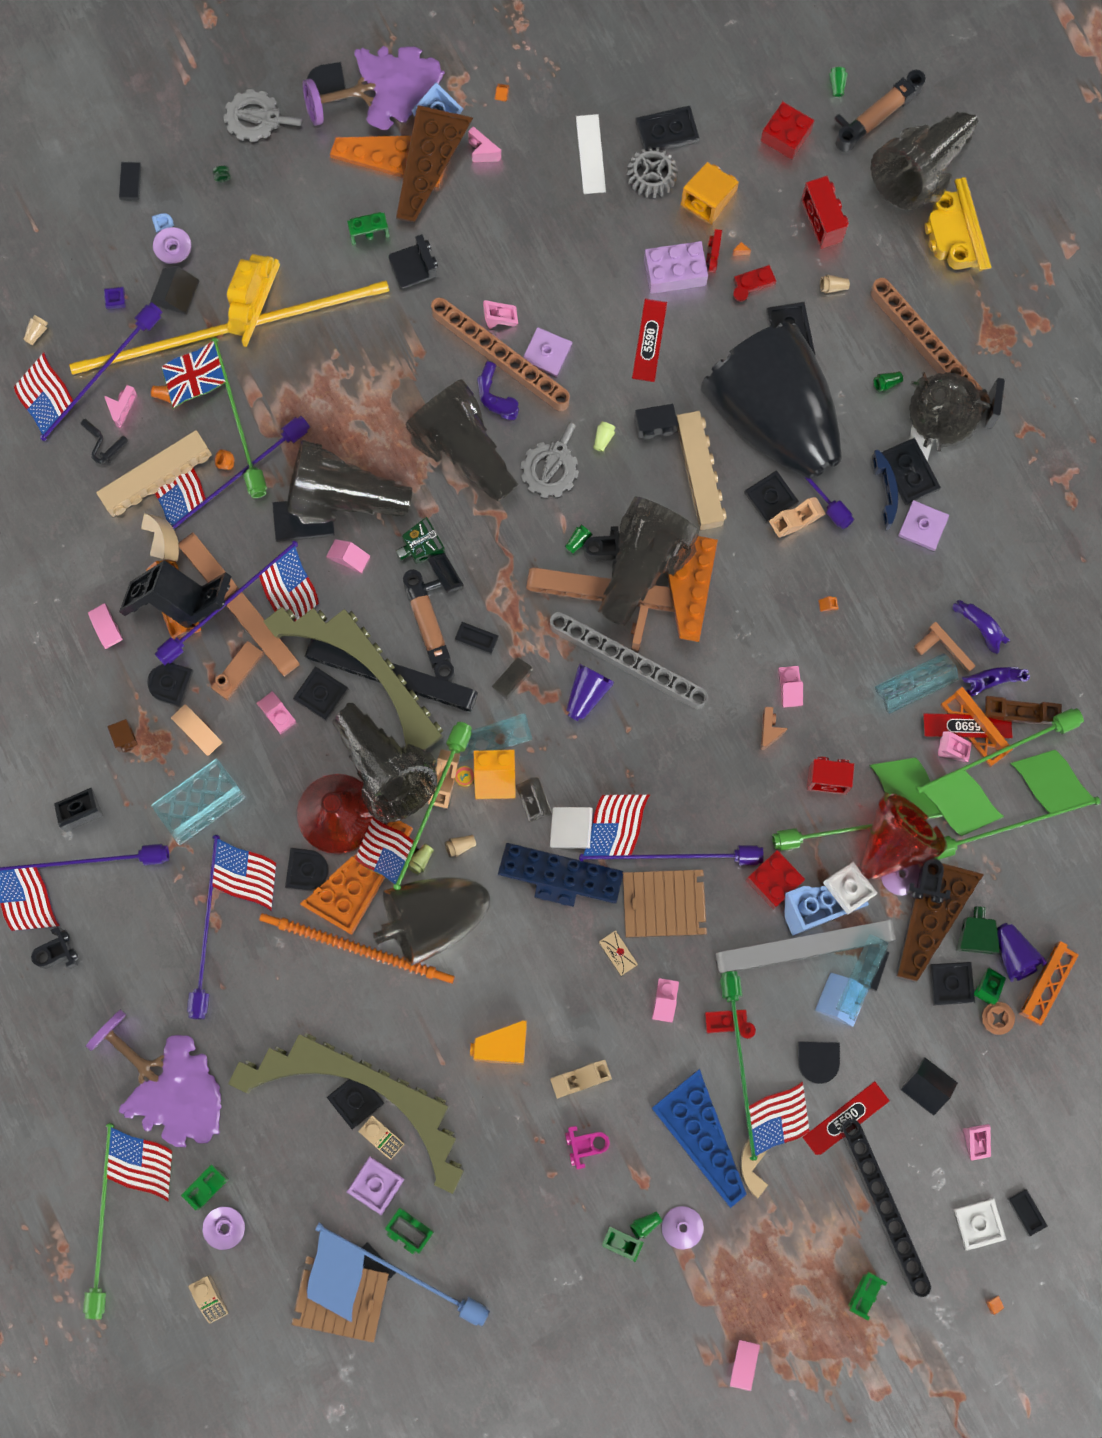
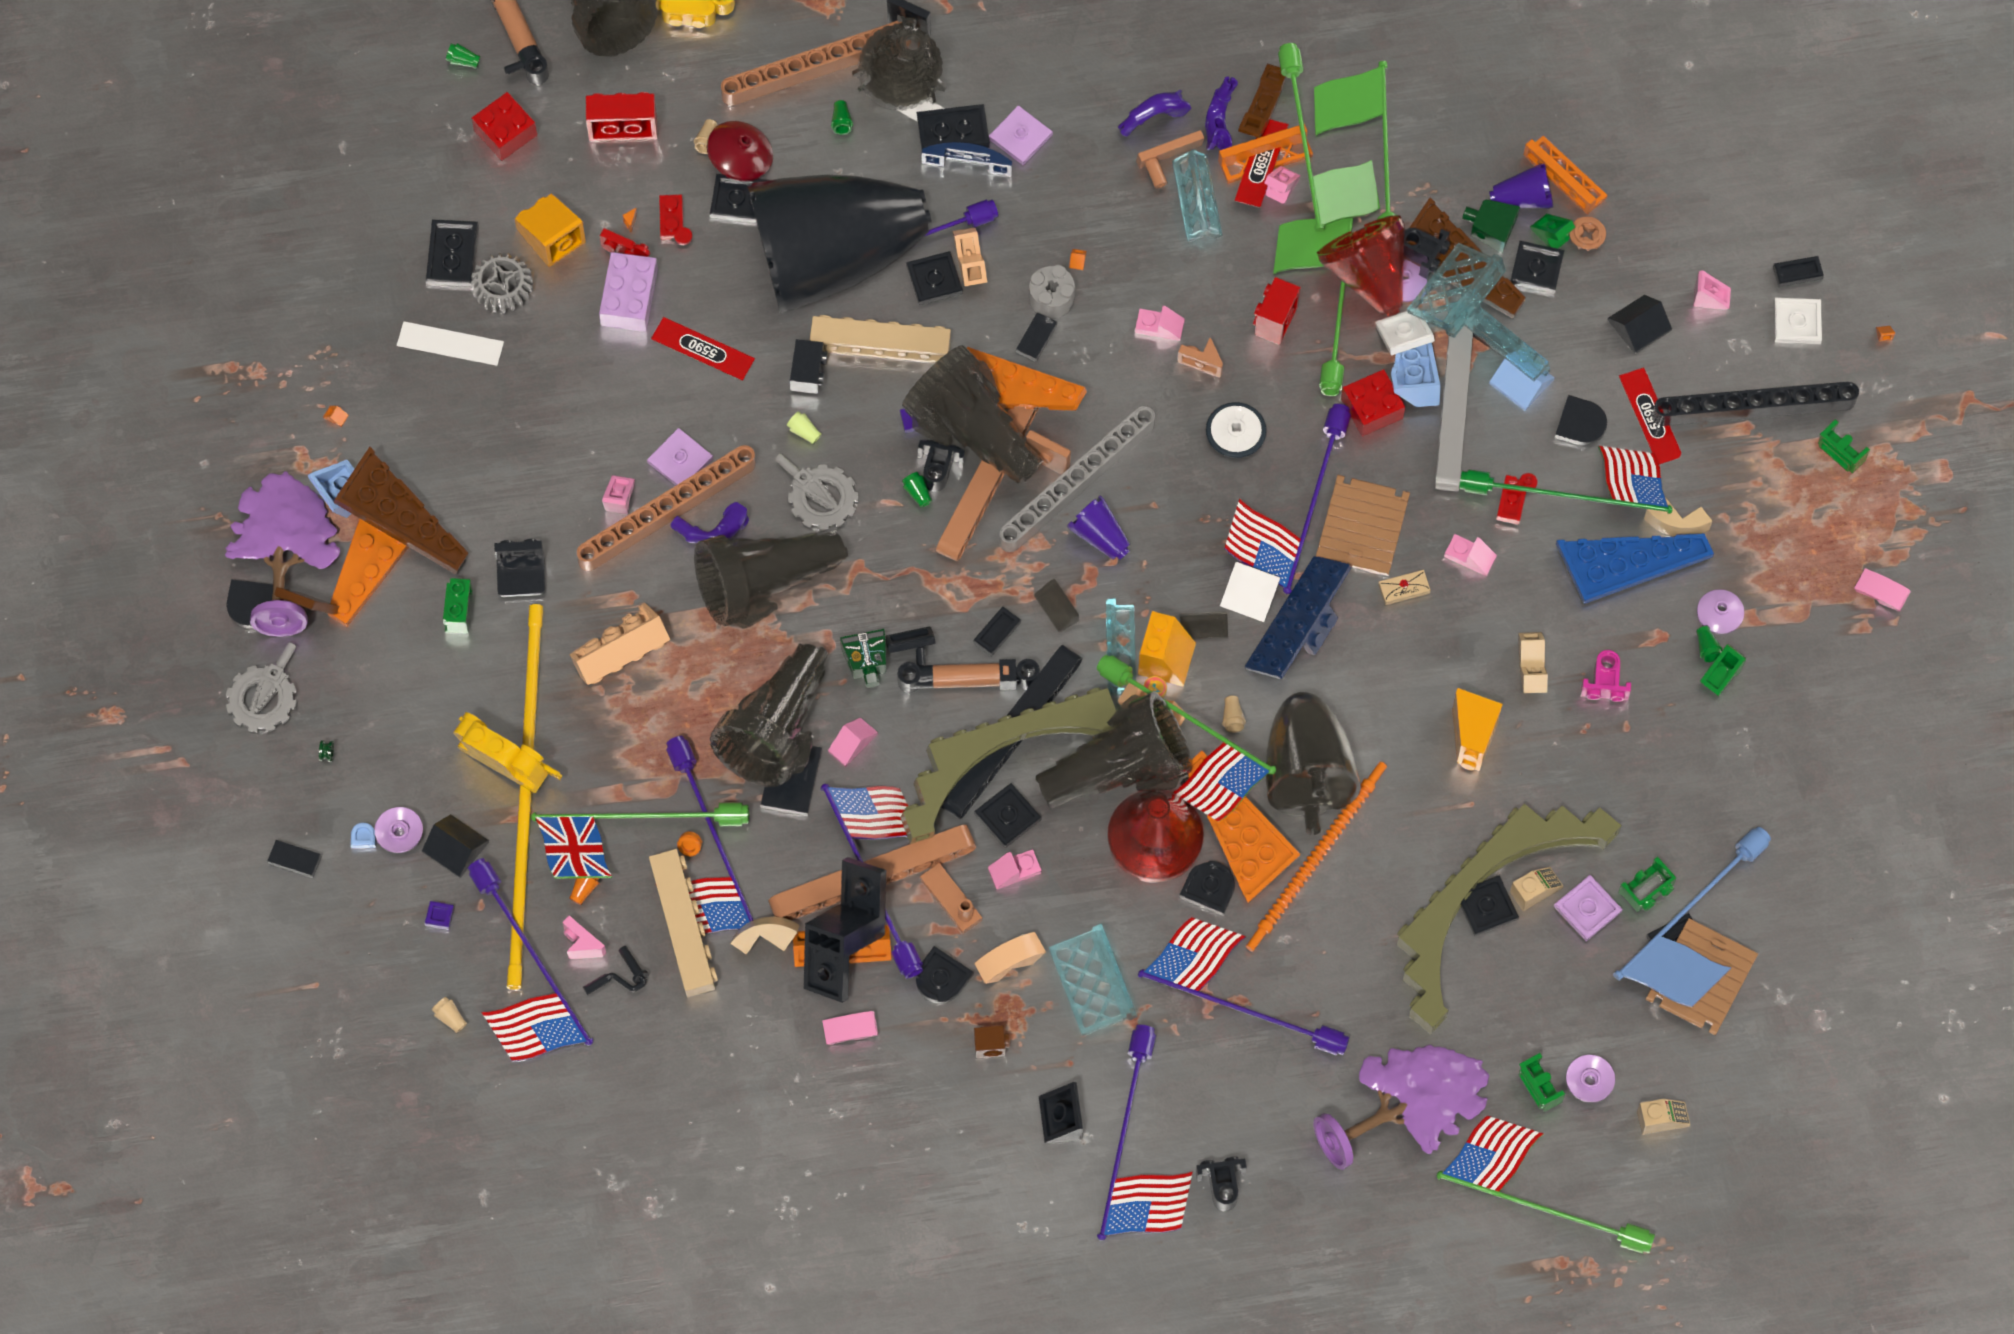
camera: 70 degrees left, 10 degrees down
bright pink slope [468,127,501,162] -> none
none -> reddish brown tile [274,587,339,615]
none -> light nougat wedge [569,603,670,685]
none -> dark red dish [706,121,773,181]
none -> black tile [1016,313,1057,362]
none -> light grey brick [1029,265,1075,319]
none -> white wheel [1206,402,1267,458]
none -> clear light blue fence [1407,243,1506,338]

